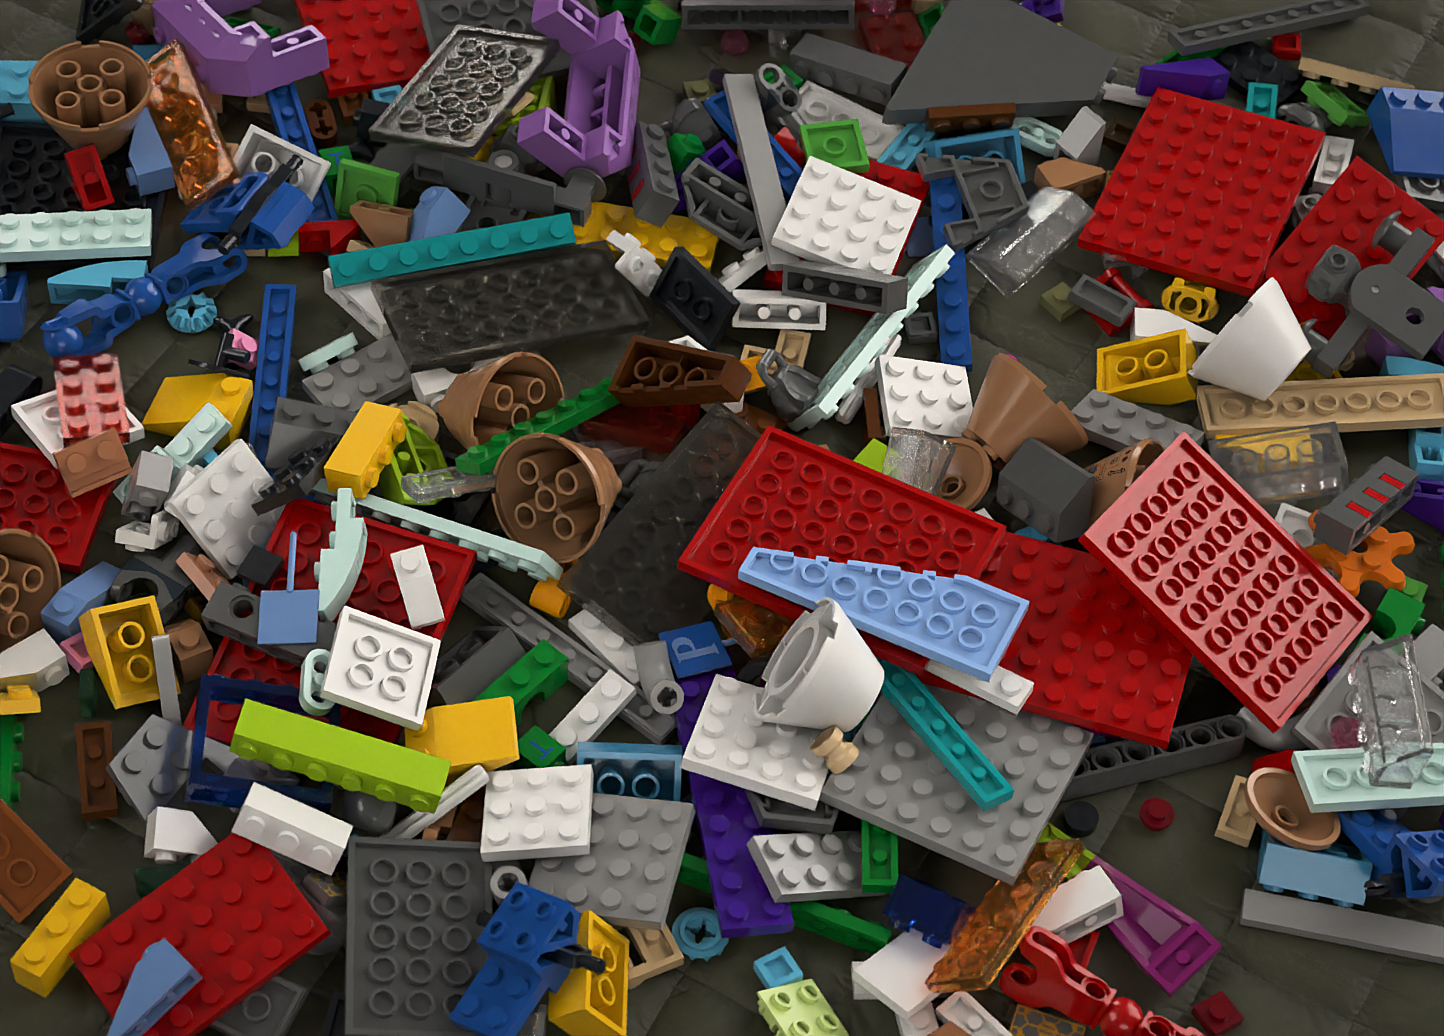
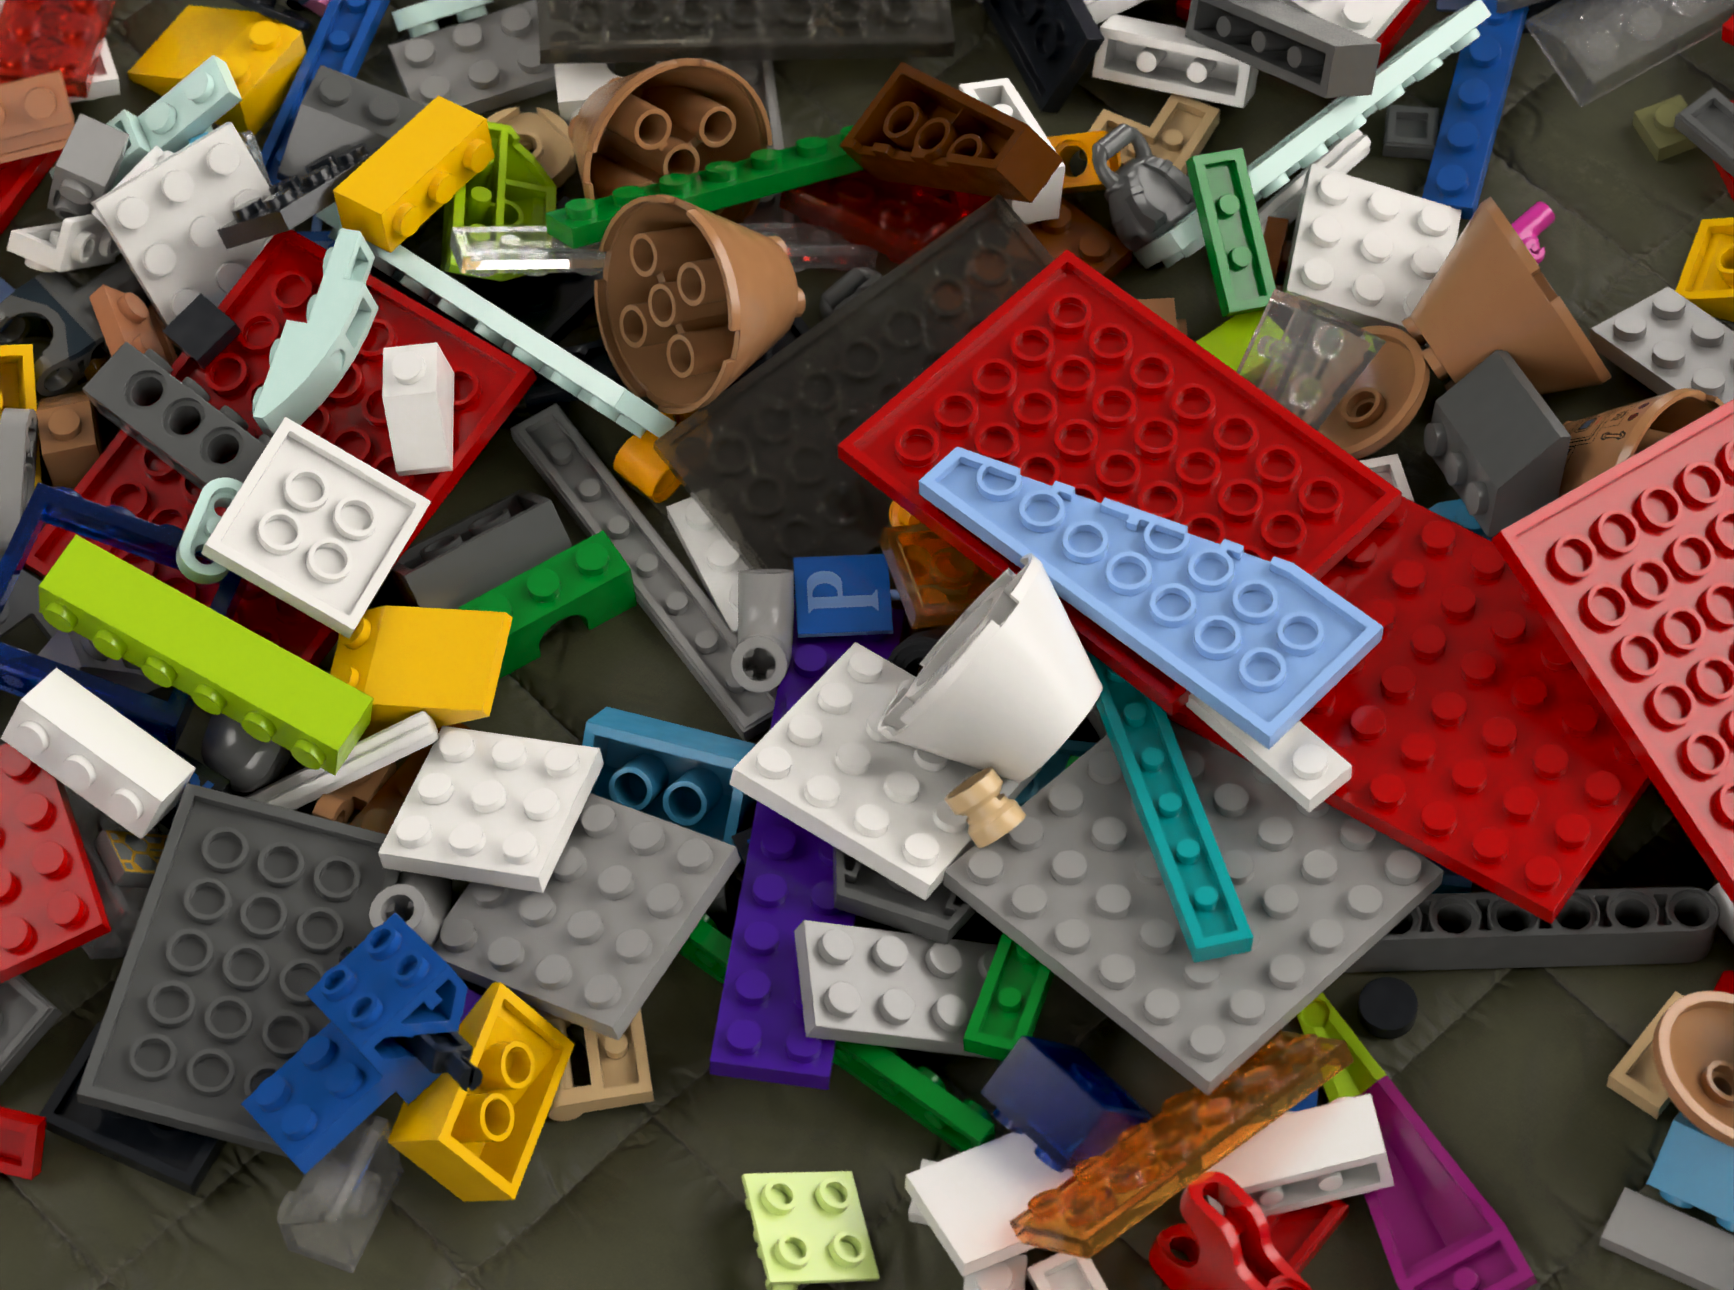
camera: 25 degrees right, 5 degrees up
medium blue piece [257,531,320,645] -> none
green brick [512,725,566,770] -> none
white plate [549,669,637,766] -> none
medium azure gear [672,907,729,961] -> none
medium azure plate [753,946,803,989] -> none
dark red plate [1139,798,1175,832] -> none
none -> plate [1186,148,1280,318]

